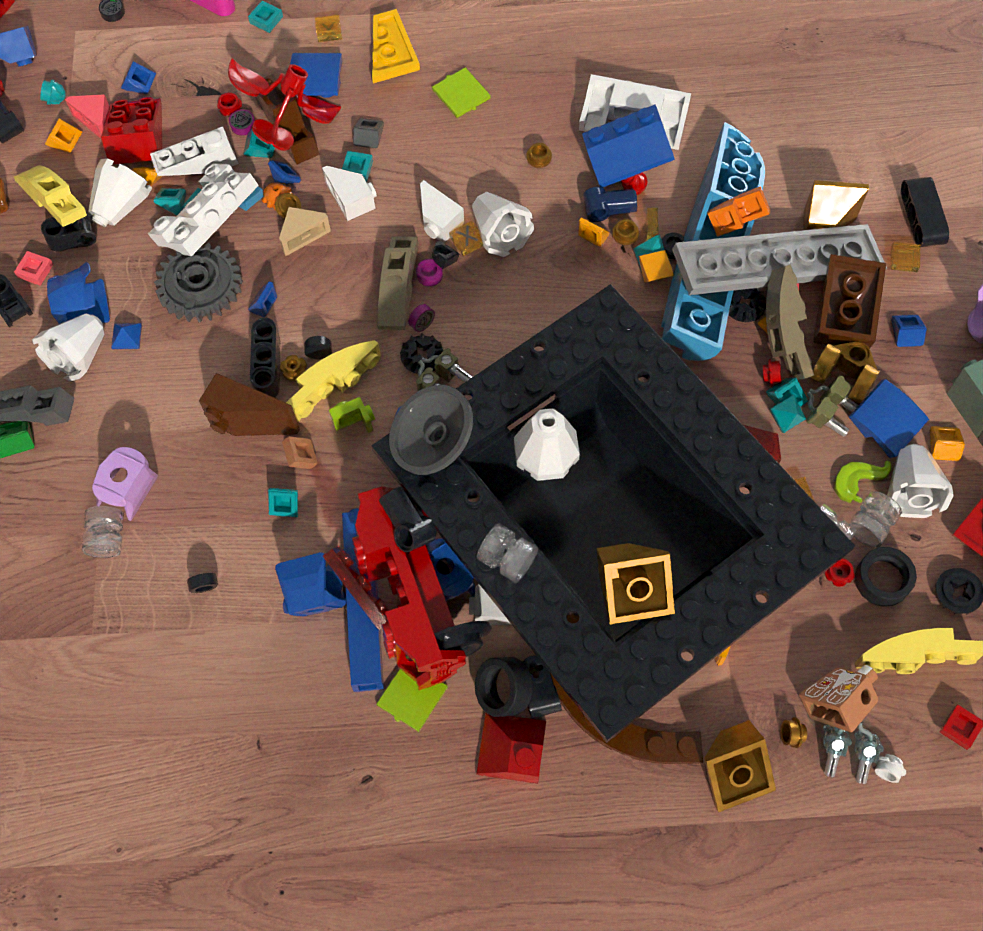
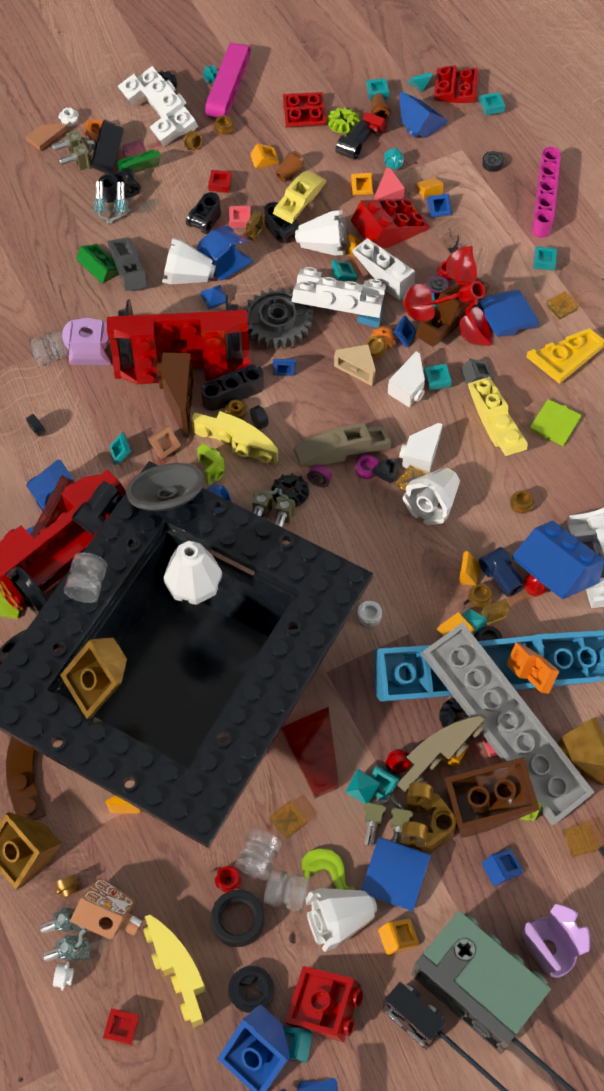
camera: 65 degrees right, 5 degrees down
none -> red piece [107,295,250,384]
none -> clear yellow tile [246,210,264,241]
none -> light orange slope [415,177,444,199]
none -> light yellow slope [468,377,528,456]

